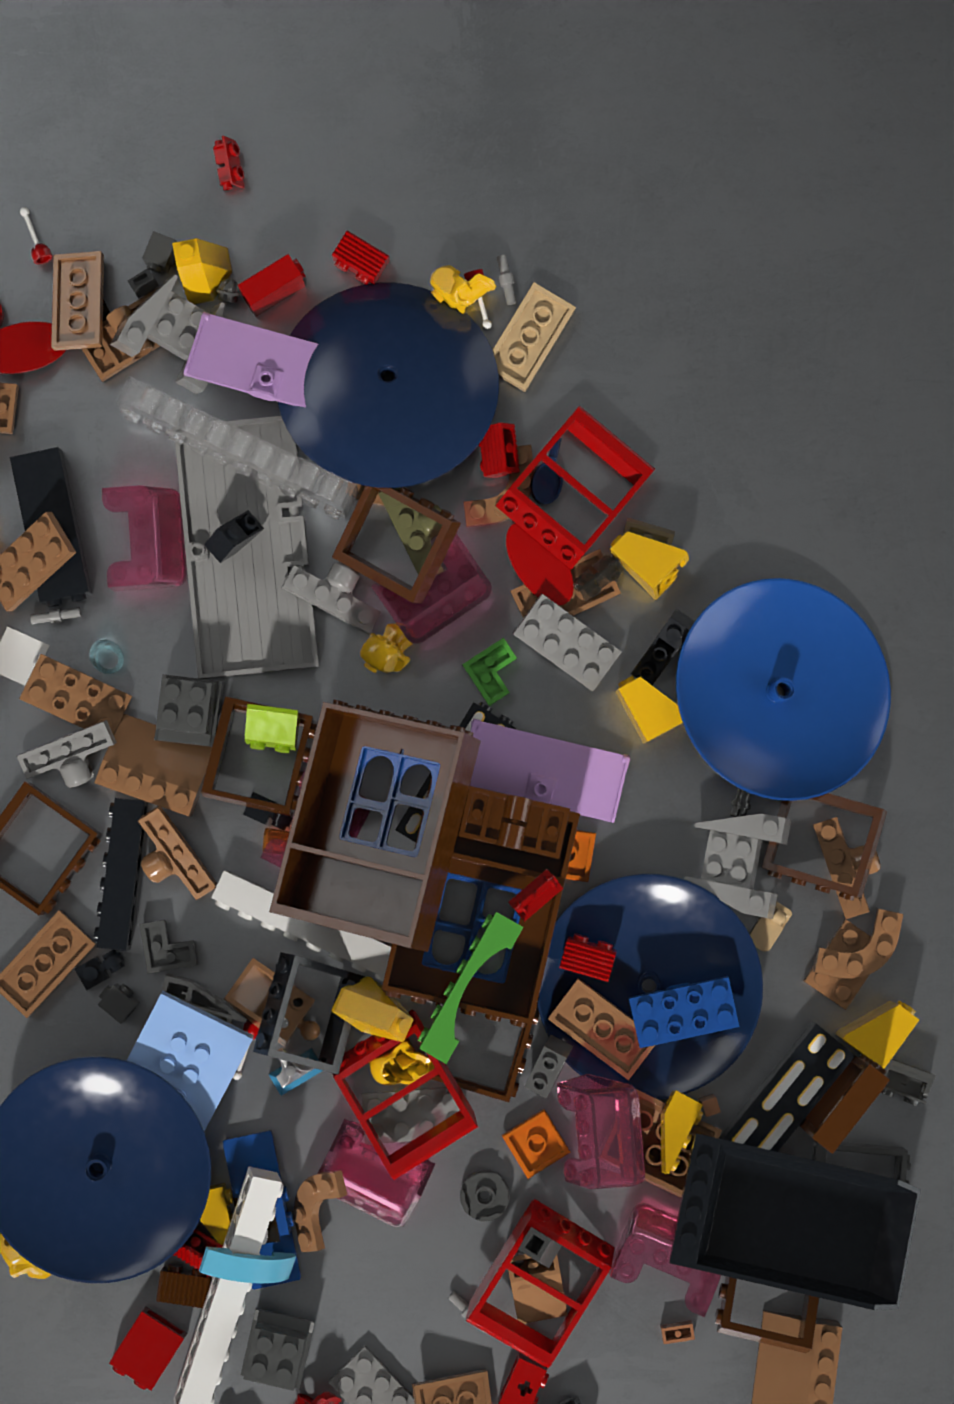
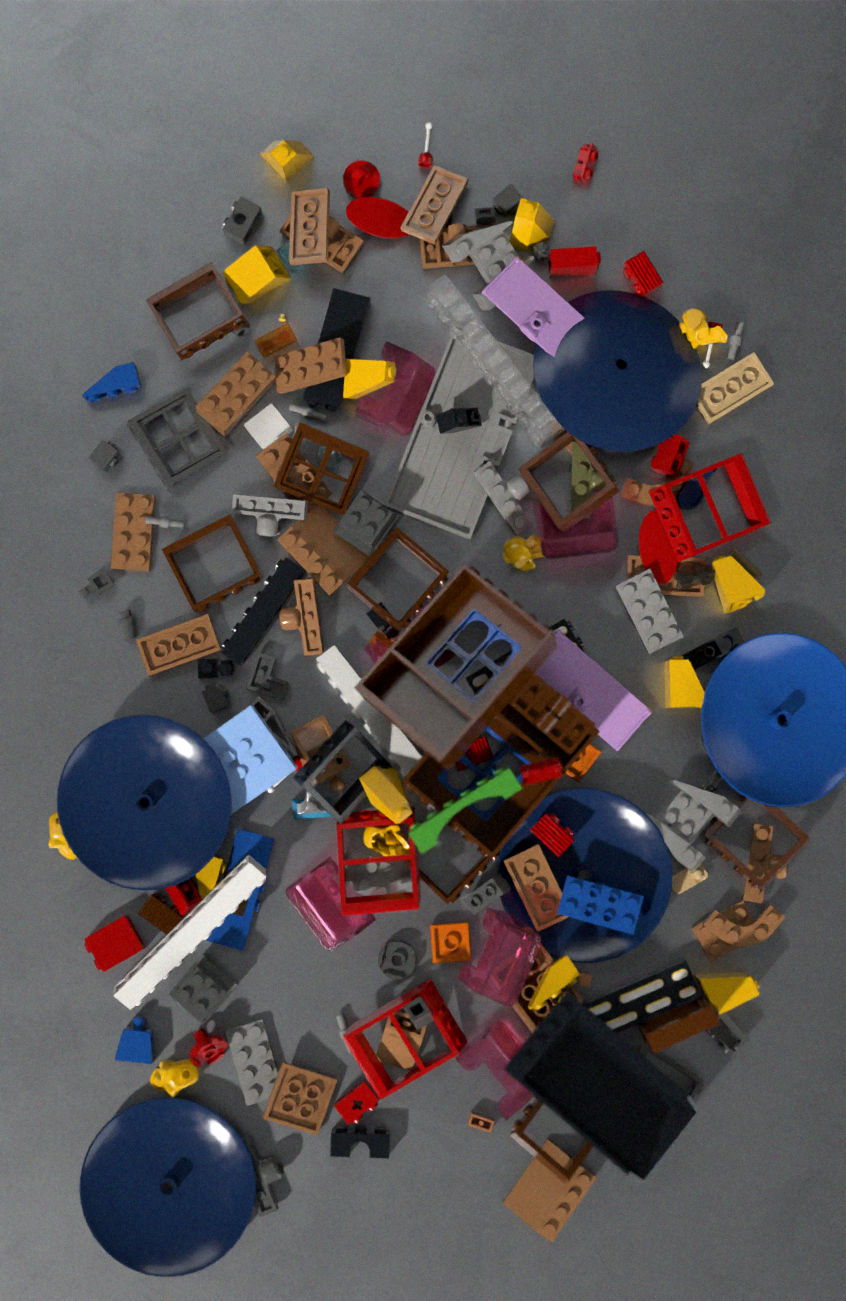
camera: 30 degrees right, 0 degrees up
medium azure slope [199,1247,296,1283] -> none
lime slope [245,704,300,753] -> none
medium nougat plate [292,1170,347,1252] -> none
bright green plate [462,638,517,706] -> none
none -> reddish brown window [273,422,370,516]
none -> yellow slope [343,359,396,399]
none -> red brick [455,735,493,772]

